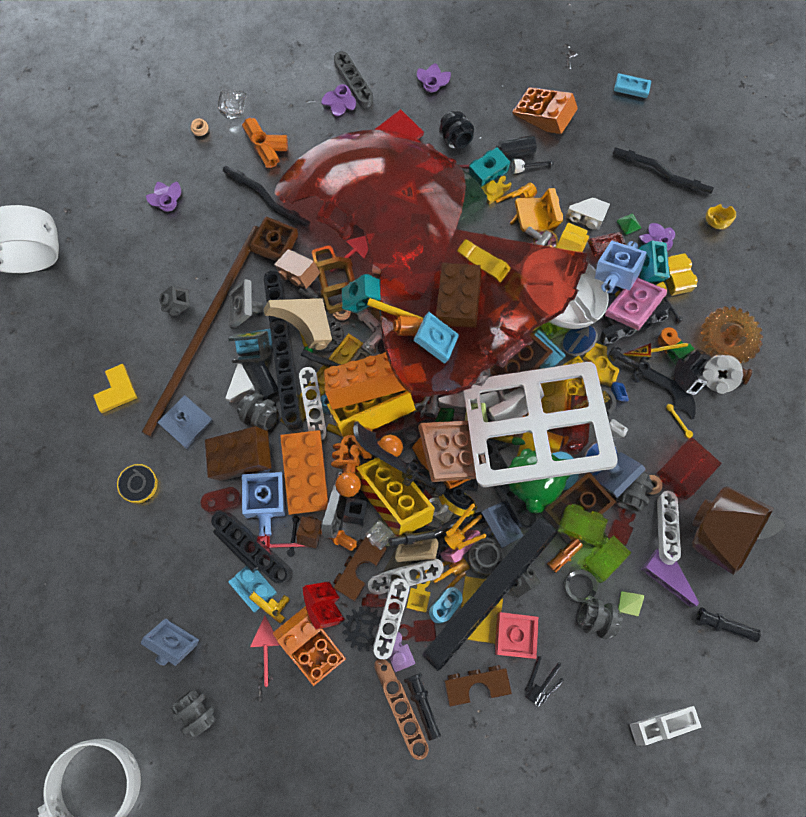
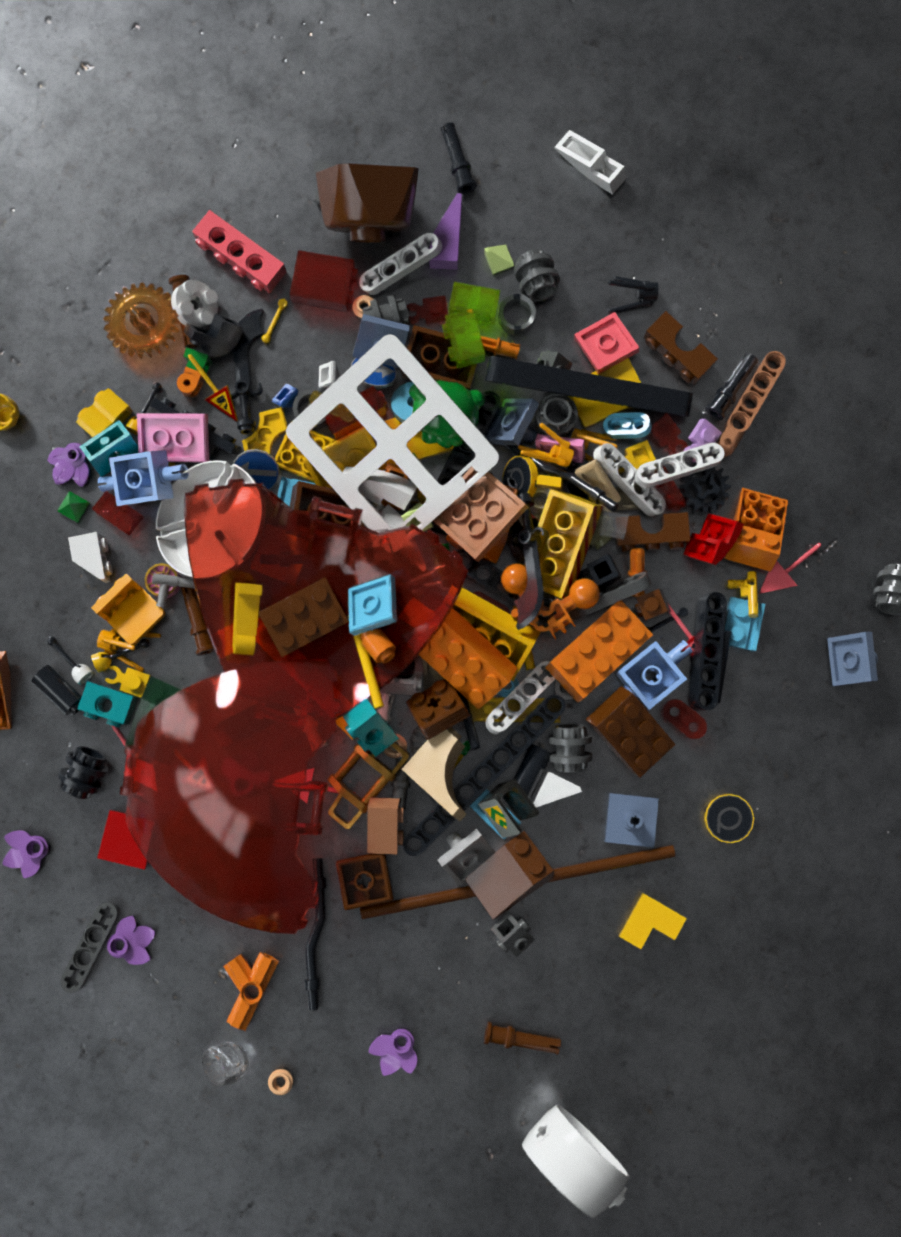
camera: 120 degrees left, 10 degrees up
yellow brick [556,222,590,256] -> none
none -> hinge [91,639,150,673]
none -> coral brick [192,210,287,293]
none -> reddish brown brick [406,679,470,740]
none -> reddish brown slope [465,831,554,920]
none -> reddish brown pin [484,1022,561,1055]
none -> yellow tile [536,475,563,490]

